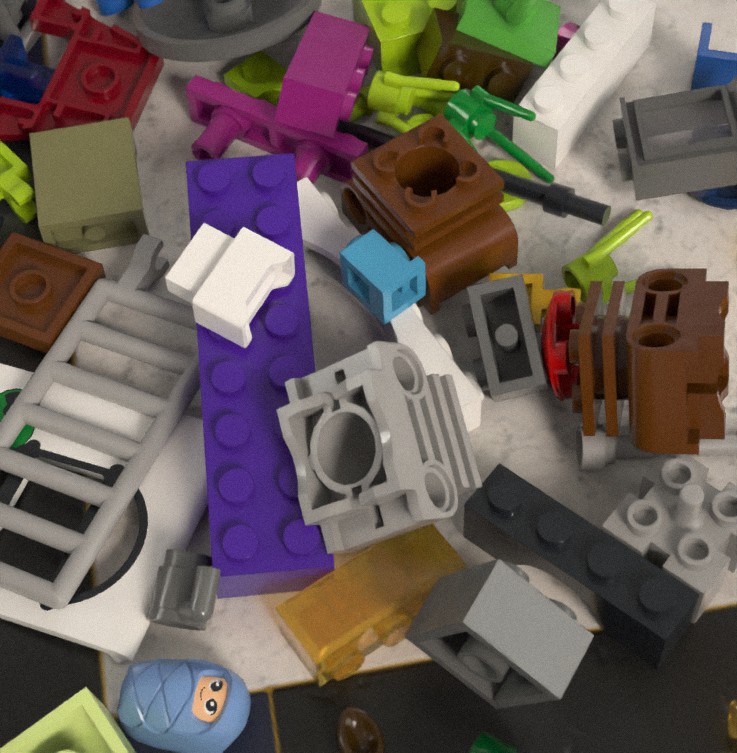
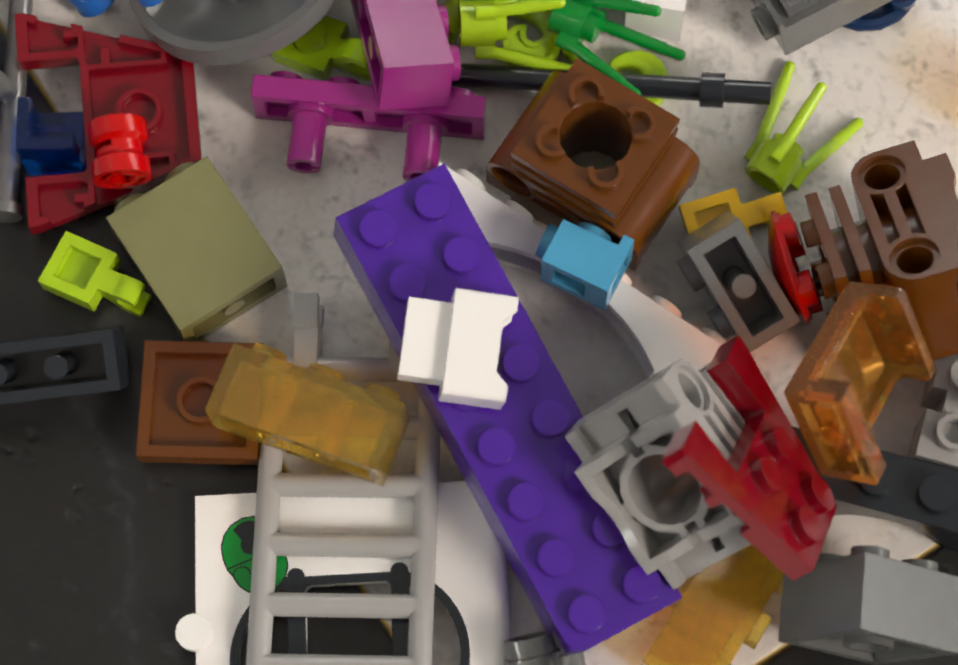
camera: 25 degrees left, 15 degrees up
none -> red wheel [87,113,152,189]
none -> clear yellow brick [205,343,410,487]
none -> dark red wing [661,335,837,581]
none -> clear orange panel [783,281,936,485]

